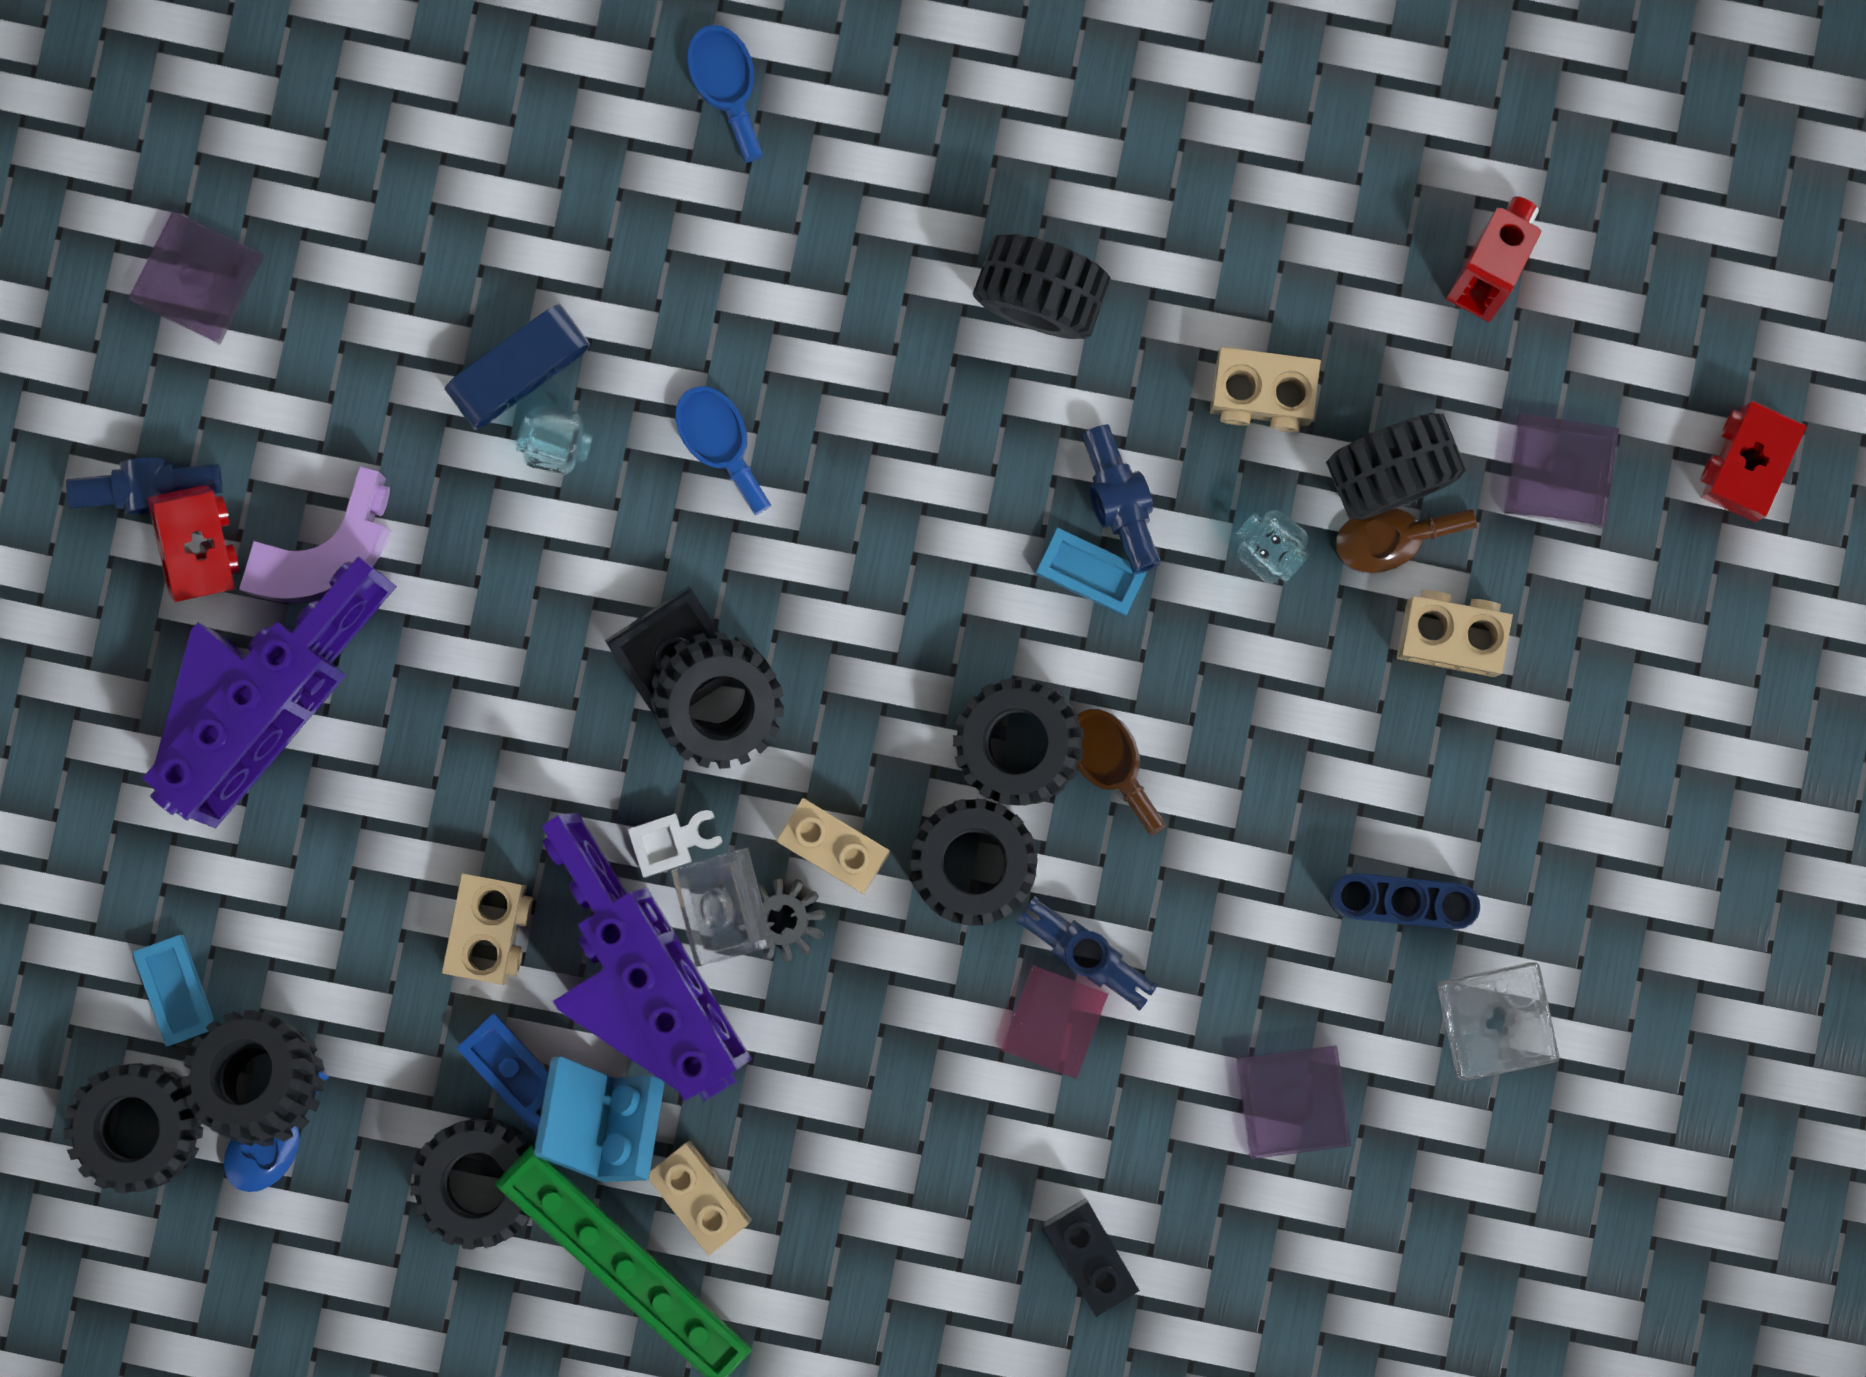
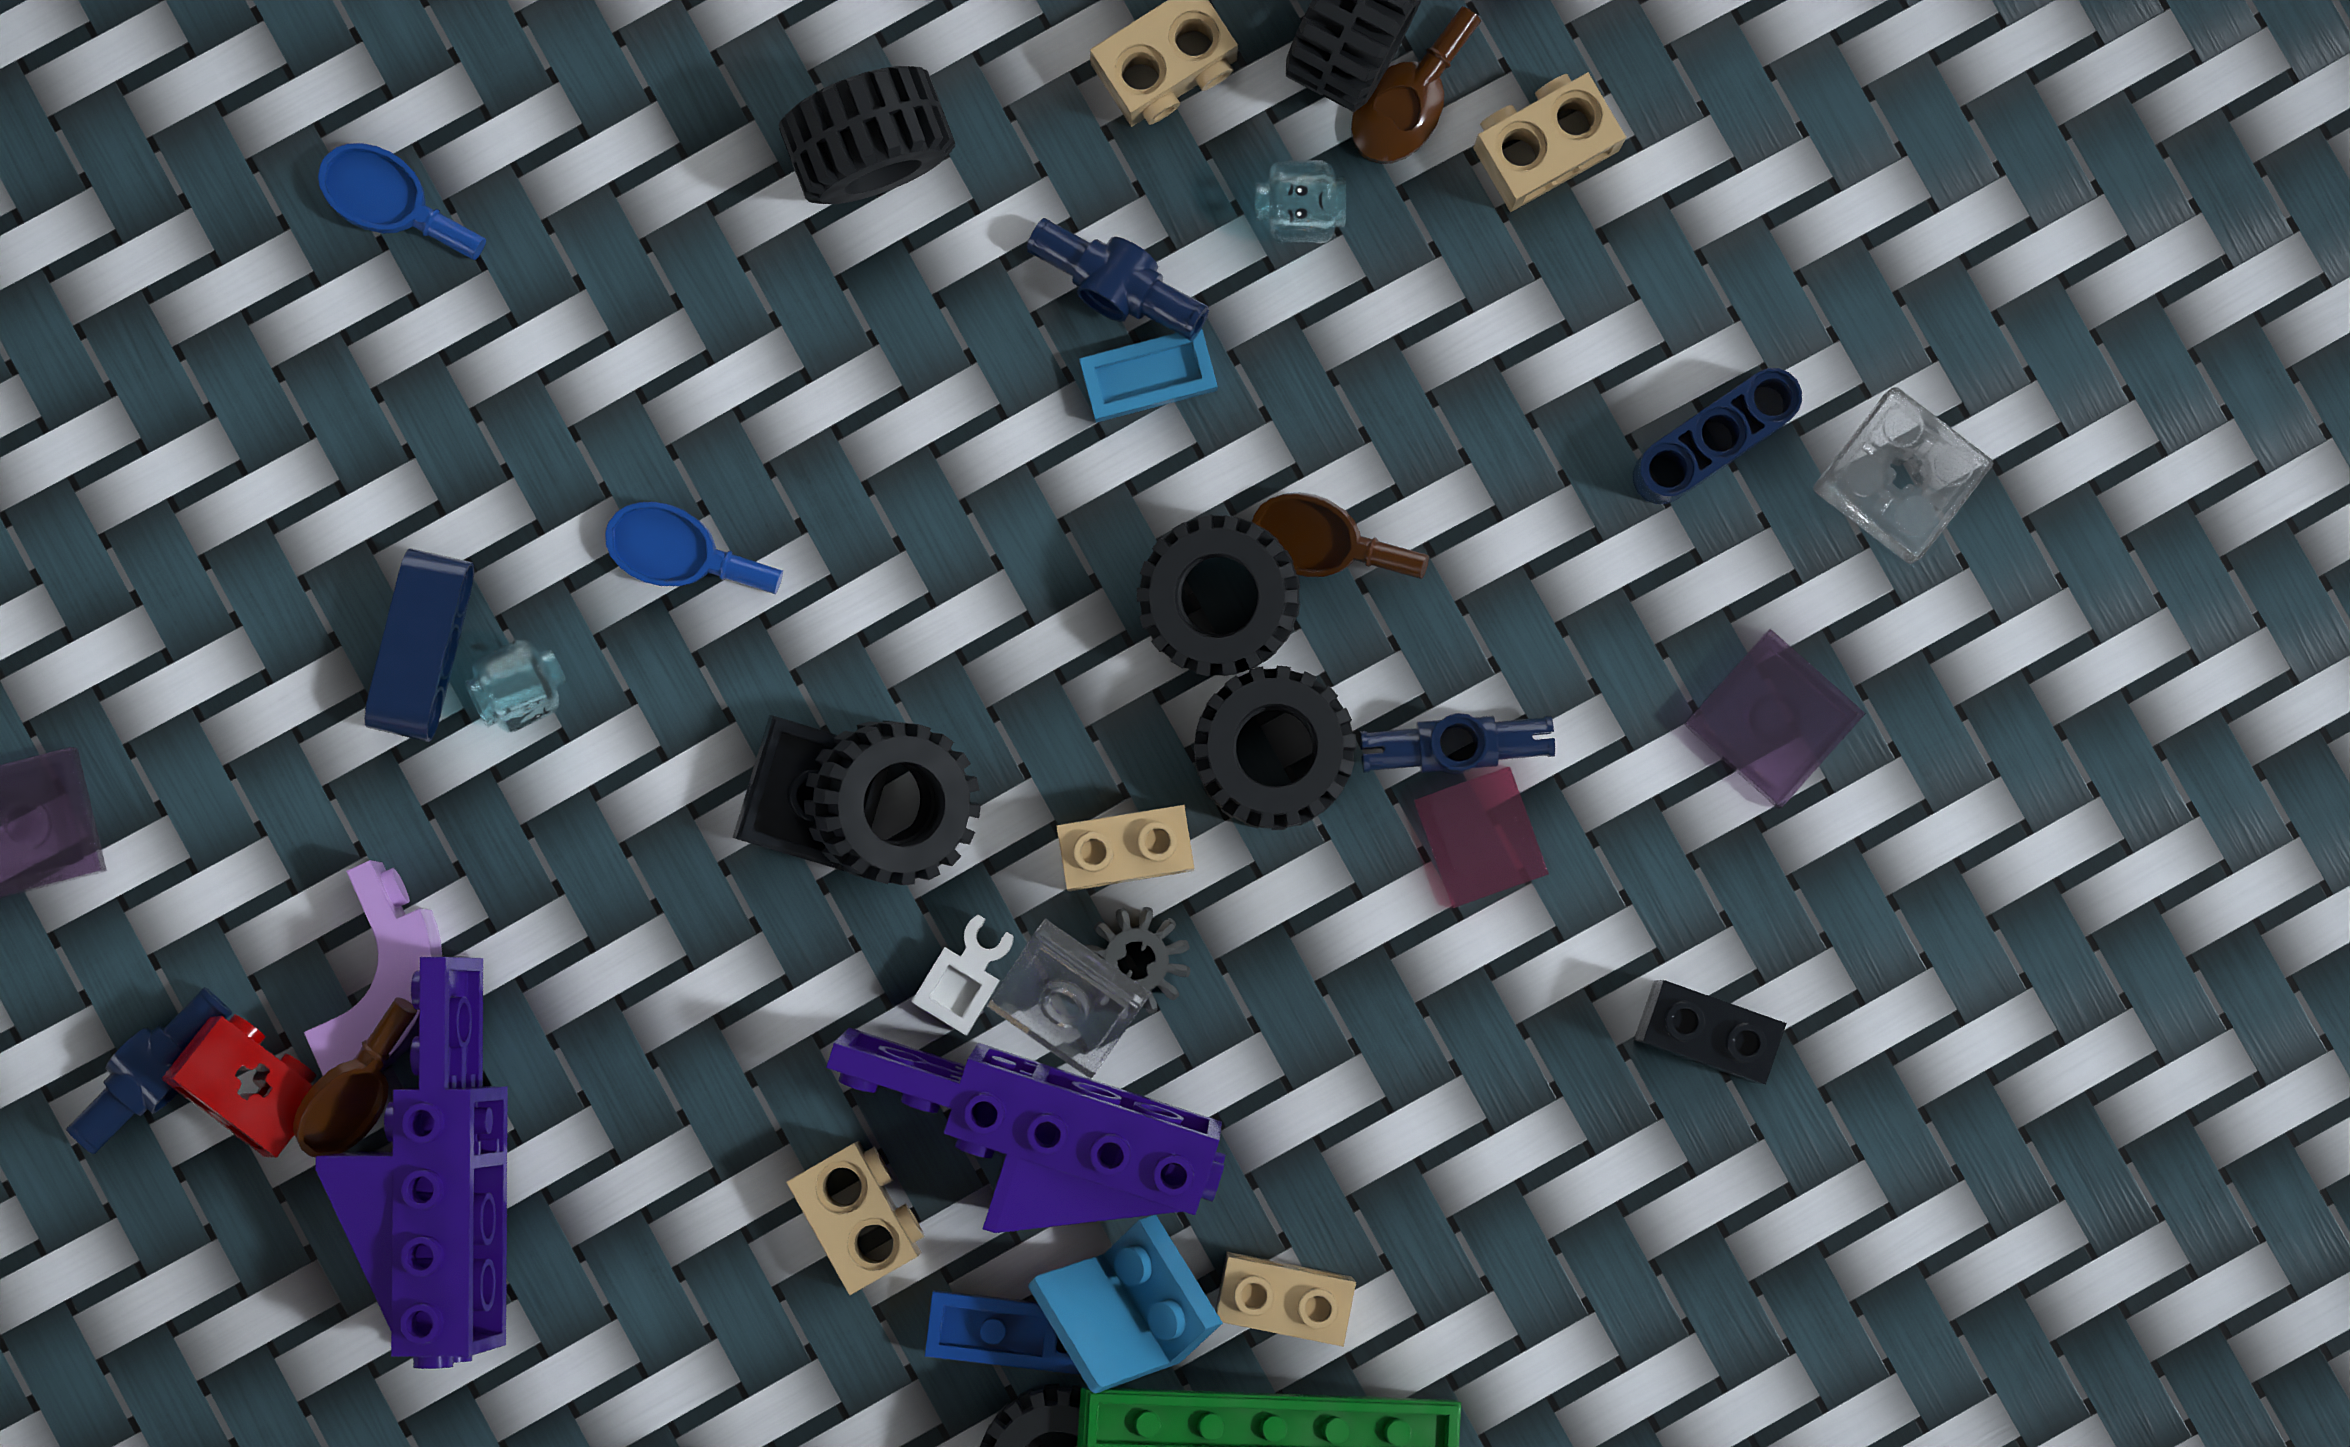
camera: 45 degrees left, 0 degrees up
none -> reddish brown piece [293,997,418,1158]

